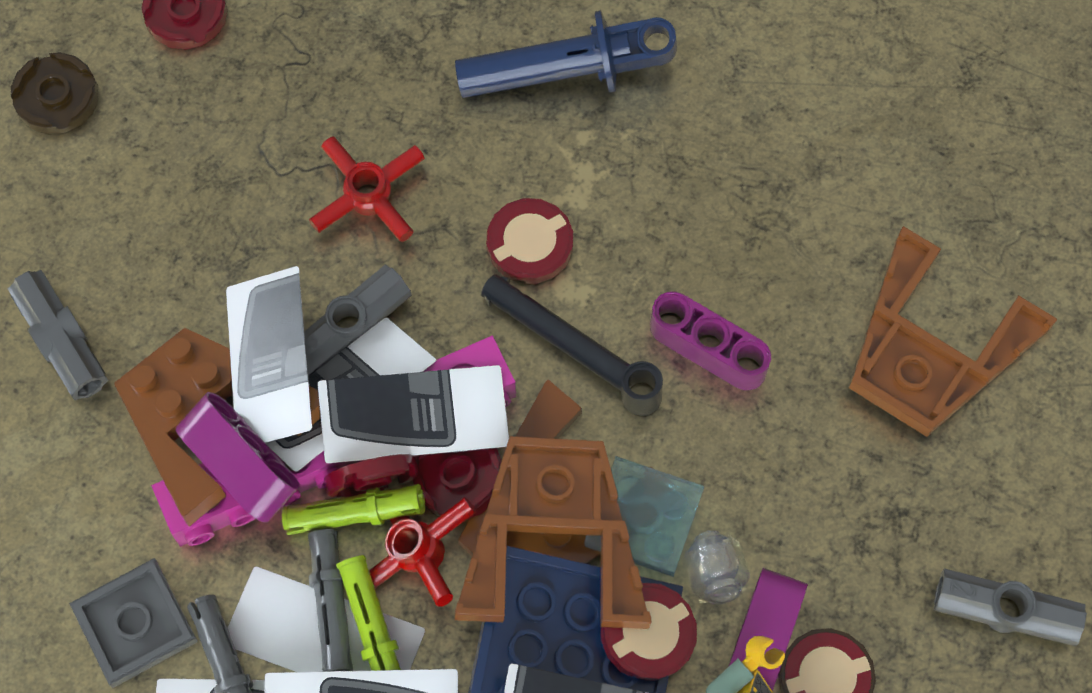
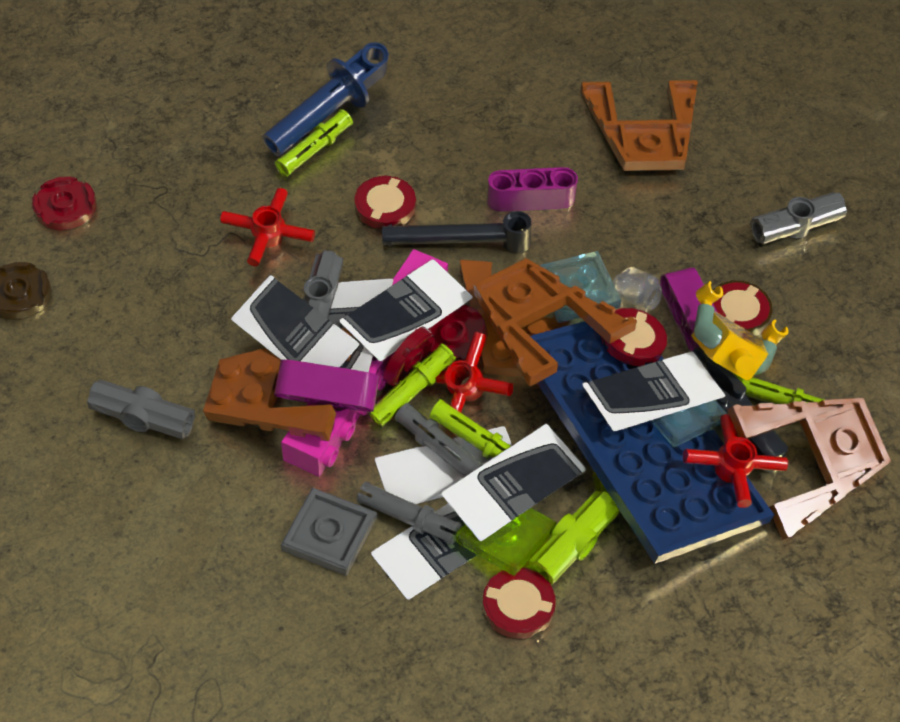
camera: 40 degrees left, 15 degrees down
none -> lime pin [275,109,353,177]

